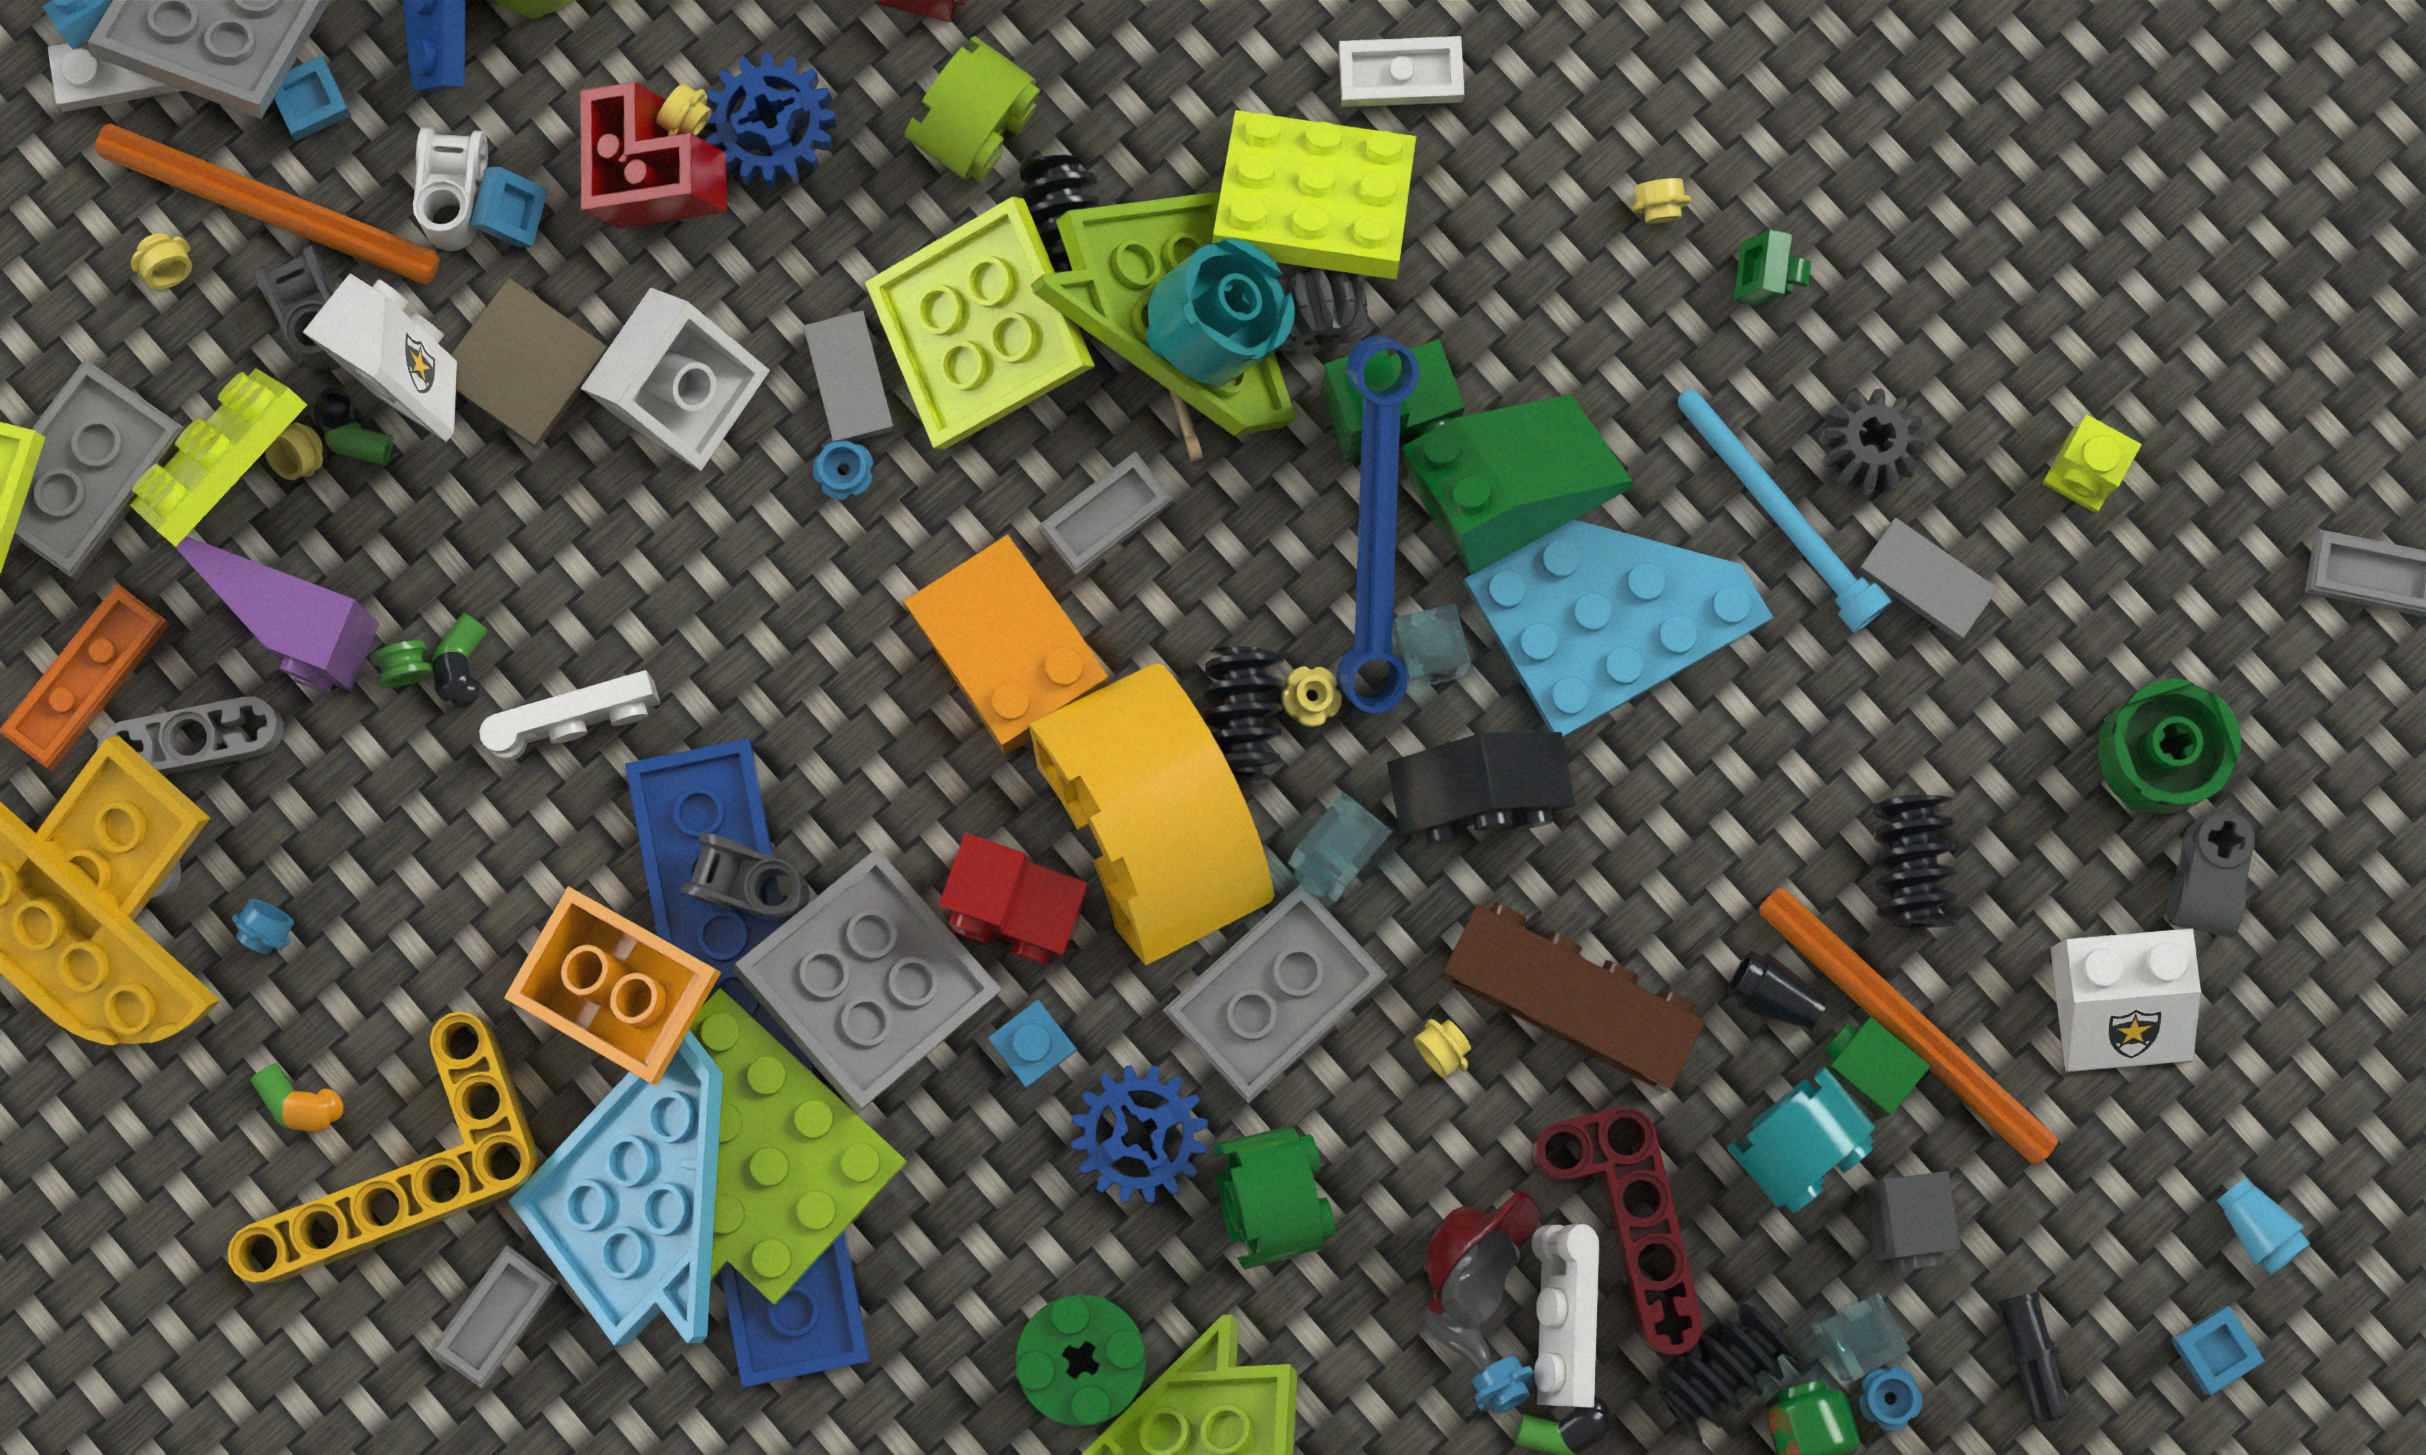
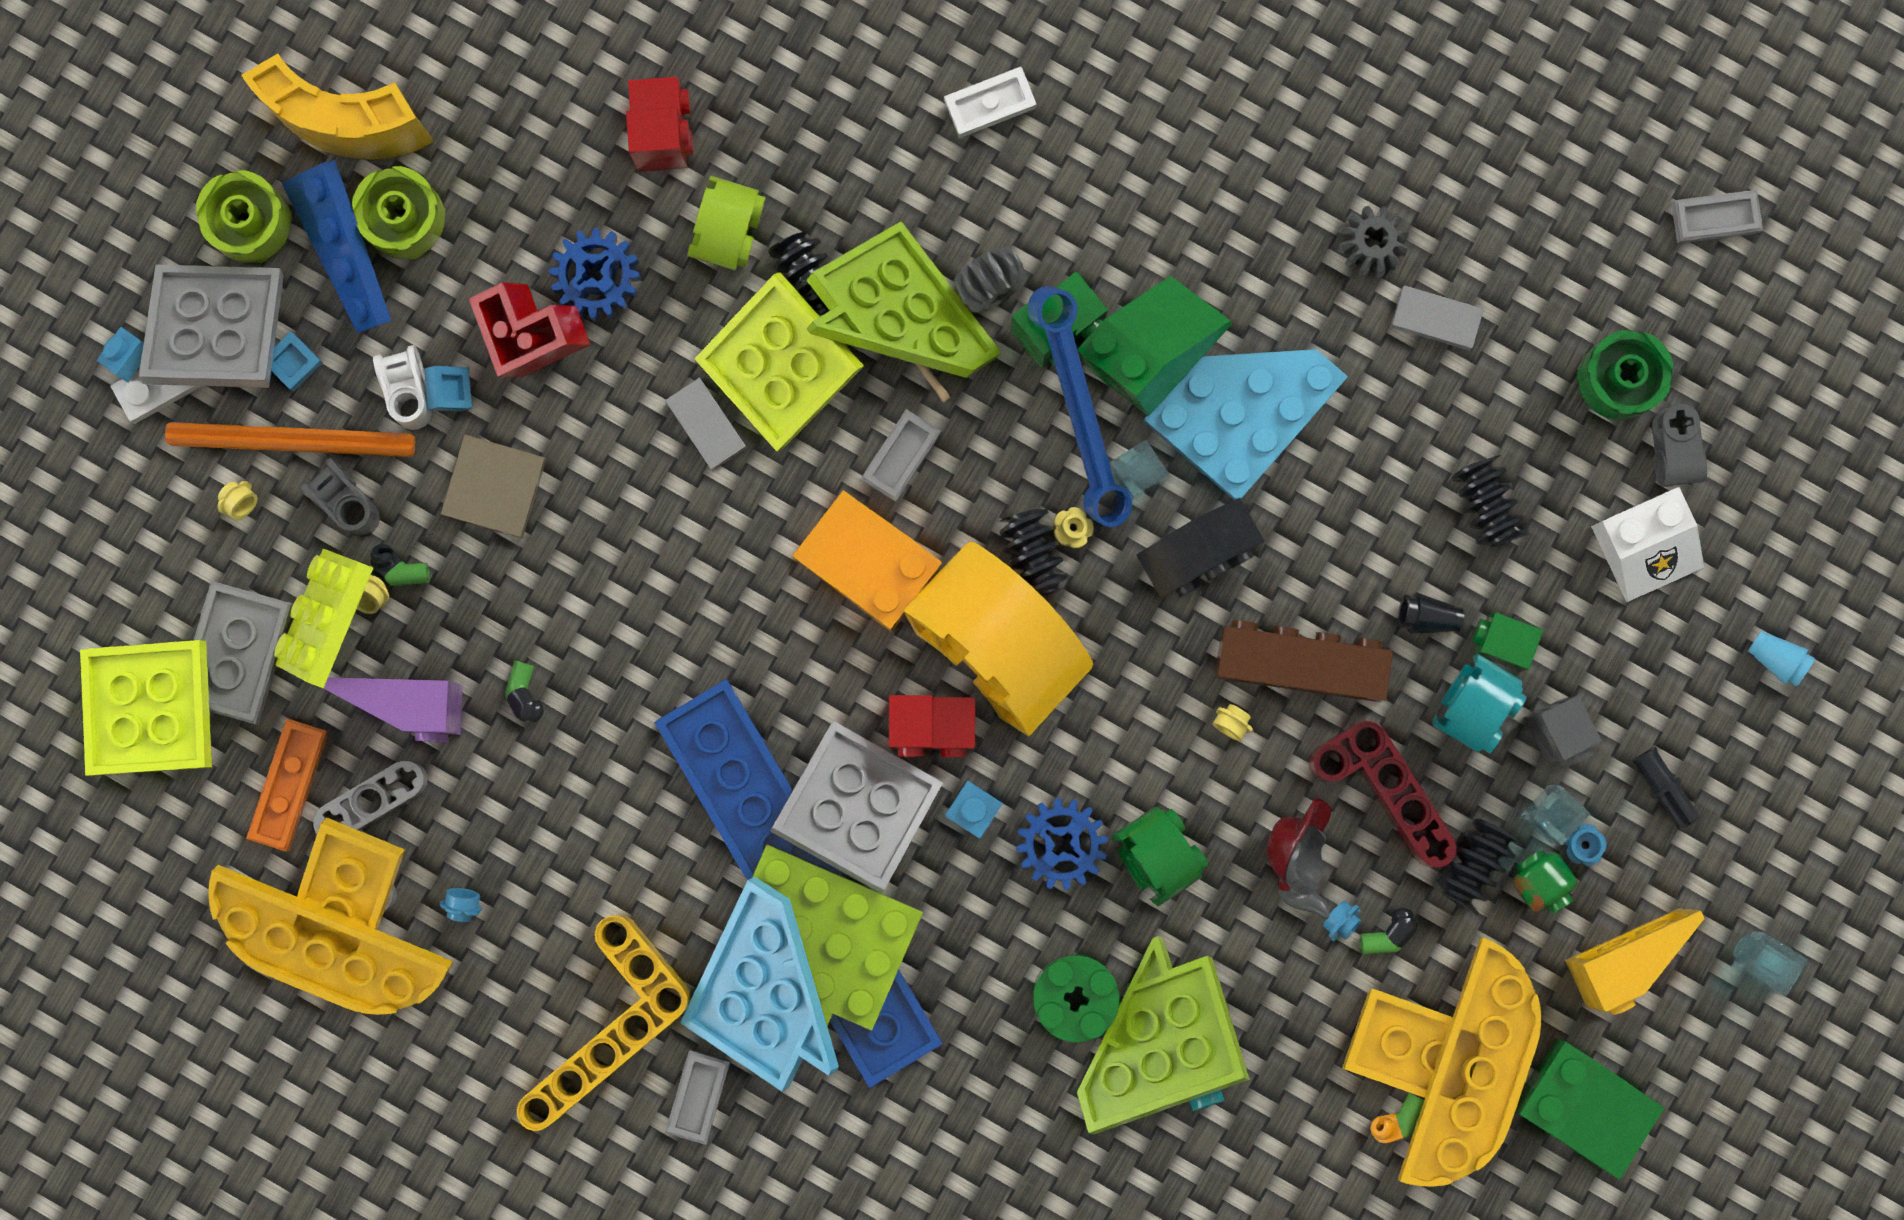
camera: 15 degrees left, 5 degrees up
light orange arm [250,1063,344,1133] -> none
white slope [303,274,457,442] -> none
bright green bush [370,640,433,688] -> none
white plate [479,670,660,761] -> none
light orange slope [504,886,721,1086] -> none
white slope [581,288,770,471] -> none
light yellow plate [656,83,712,136] -> none
dark grey piece [680,832,810,923] -> none
dark azure plate [812,440,873,500] -> none
teal brick [1146,239,1295,387] -> none
light grey tile [1163,883,1387,1104] -> none
neon yellow plate [1212,110,1416,280] -> none
clear light blue brick [1288,791,1392,903] -> none
white plate [1532,1224,1599,1407] -> none
light yellow plate [1631,178,1692,224] -> none
medium azure piece [1678,389,1892,634] -> none
green tile [1734,229,1811,306] -> none
orange axle [1759,887,2058,1164] -> none
neon yellow brick [2042,414,2142,513] -> none
dark azure plate [2170,1306,2265,1395] -> none

